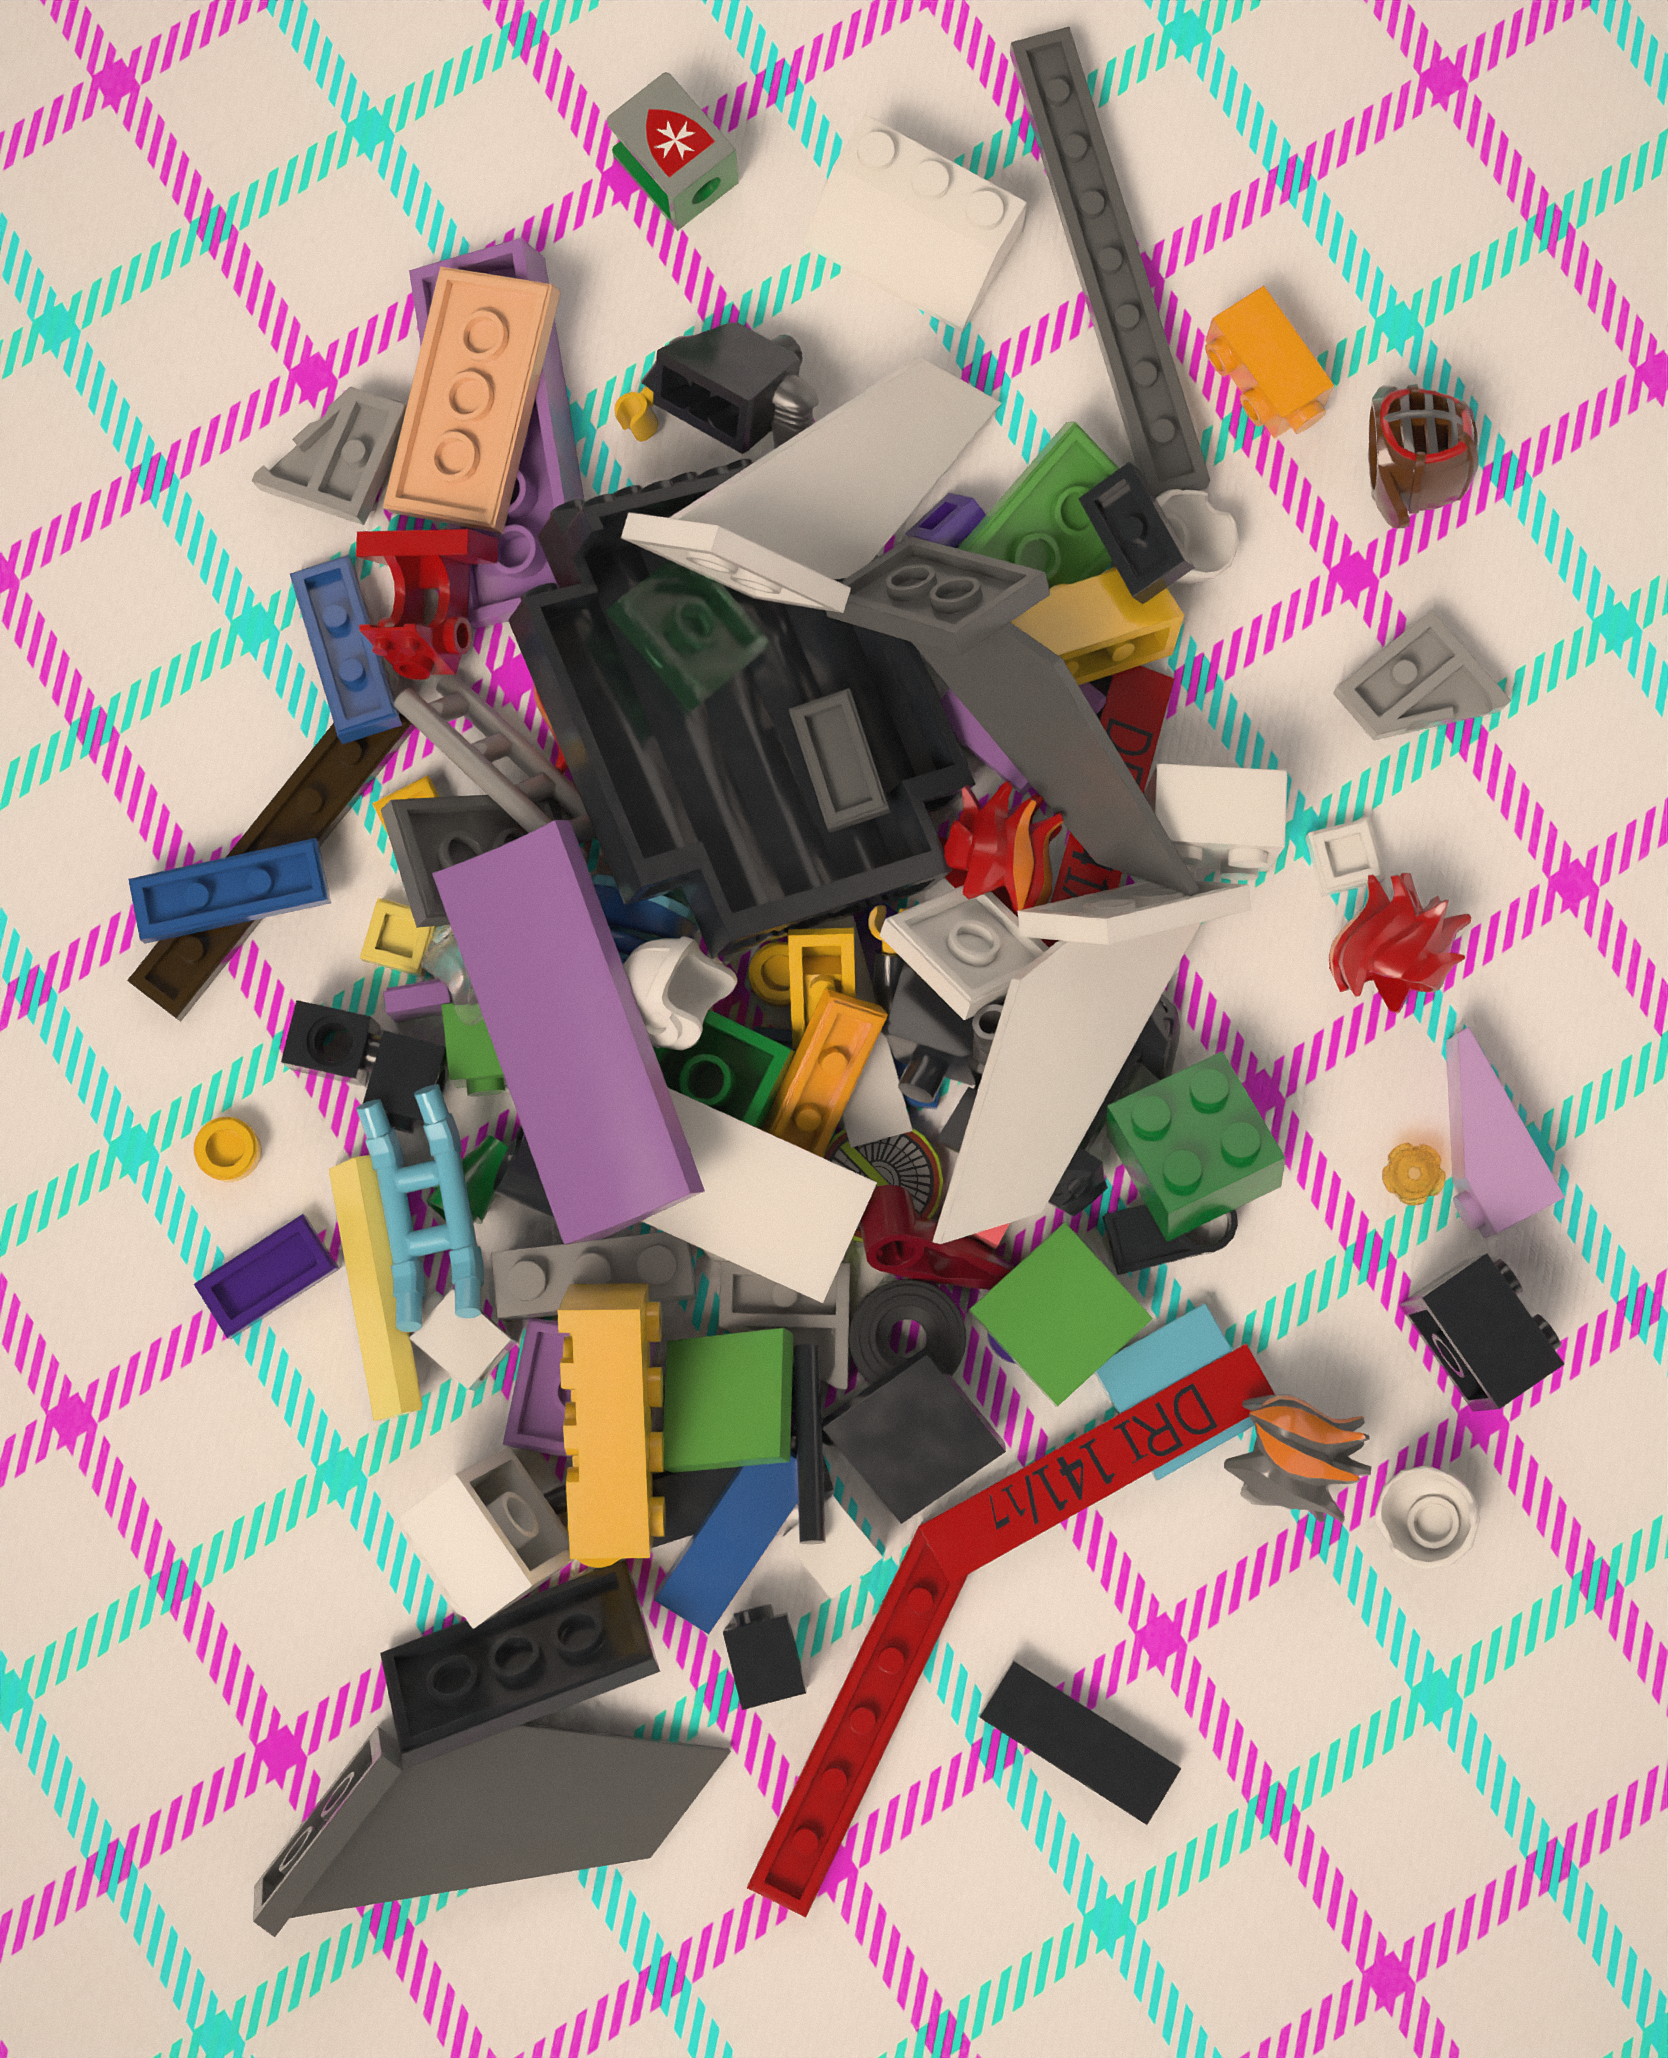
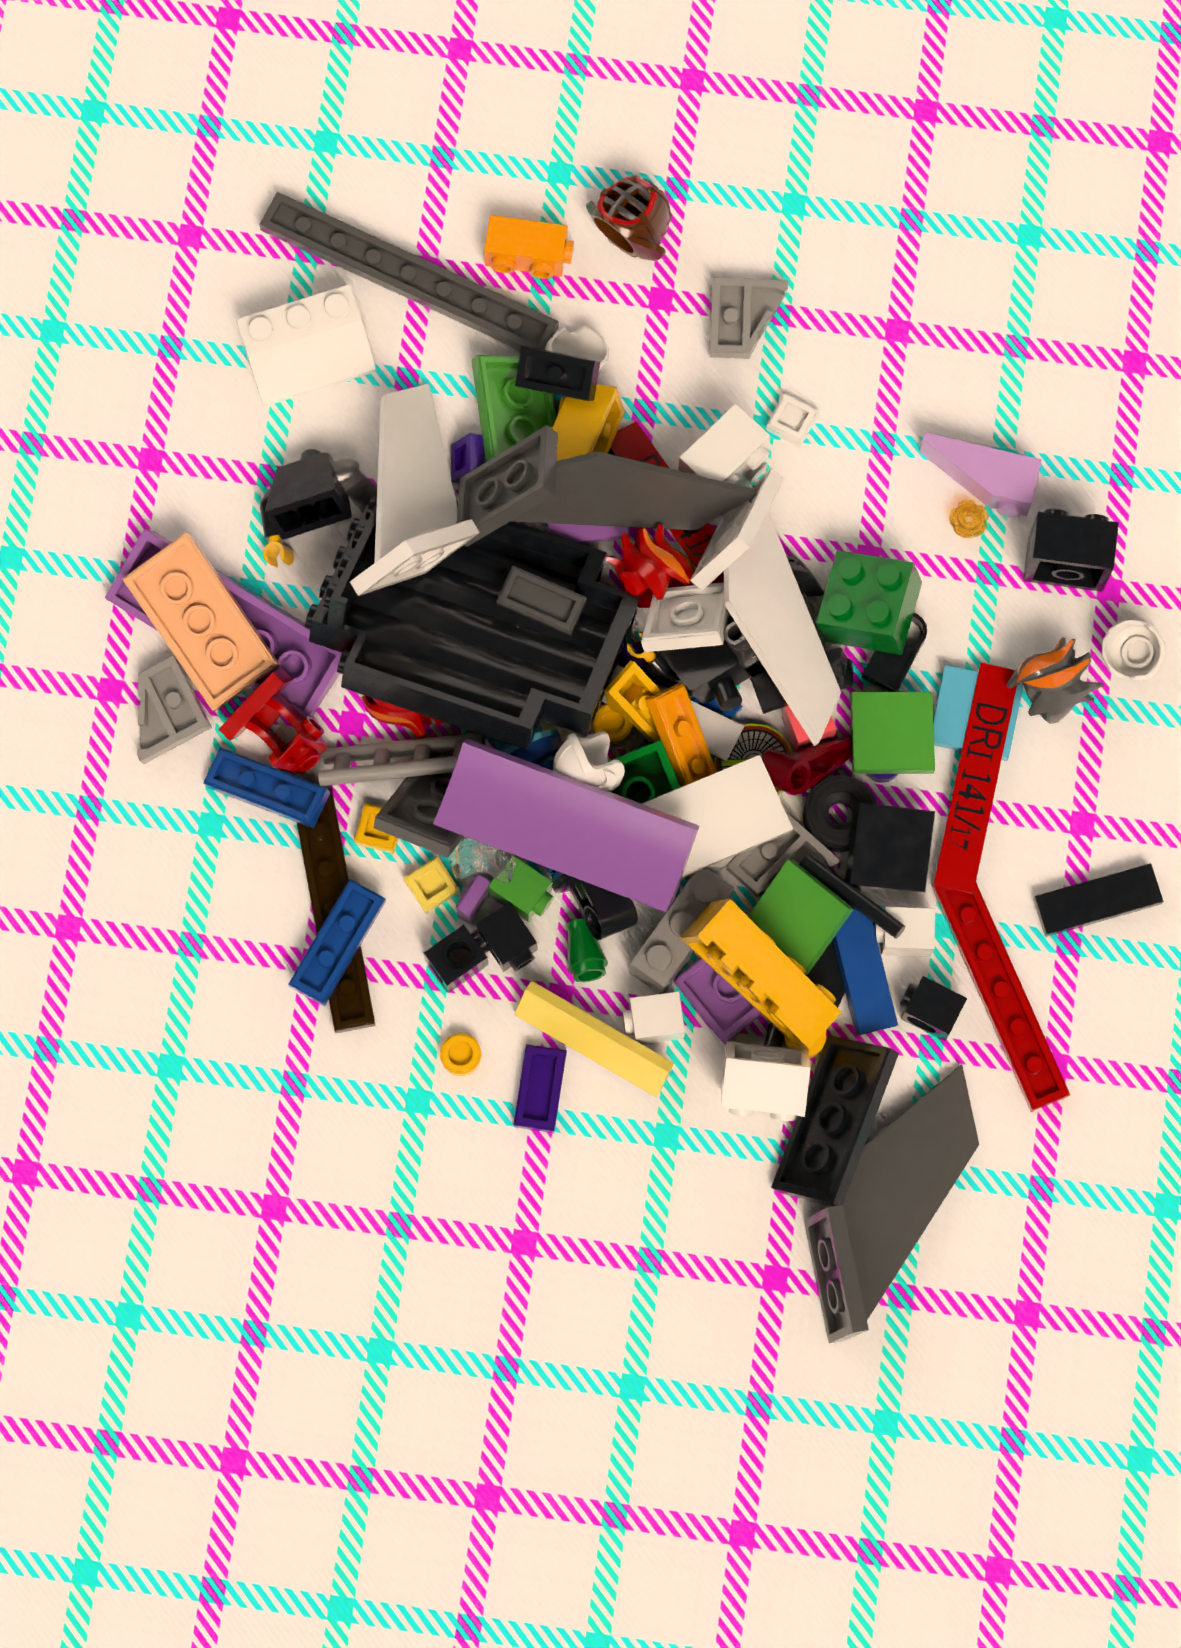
camera: 50 degrees left, 5 degrees down
medium azure piece [356,1084,484,1332] -> none
clear green tile [605,560,771,712] -> none
piece [607,72,739,231] -> none
red hair [1329,873,1471,1014] -> none

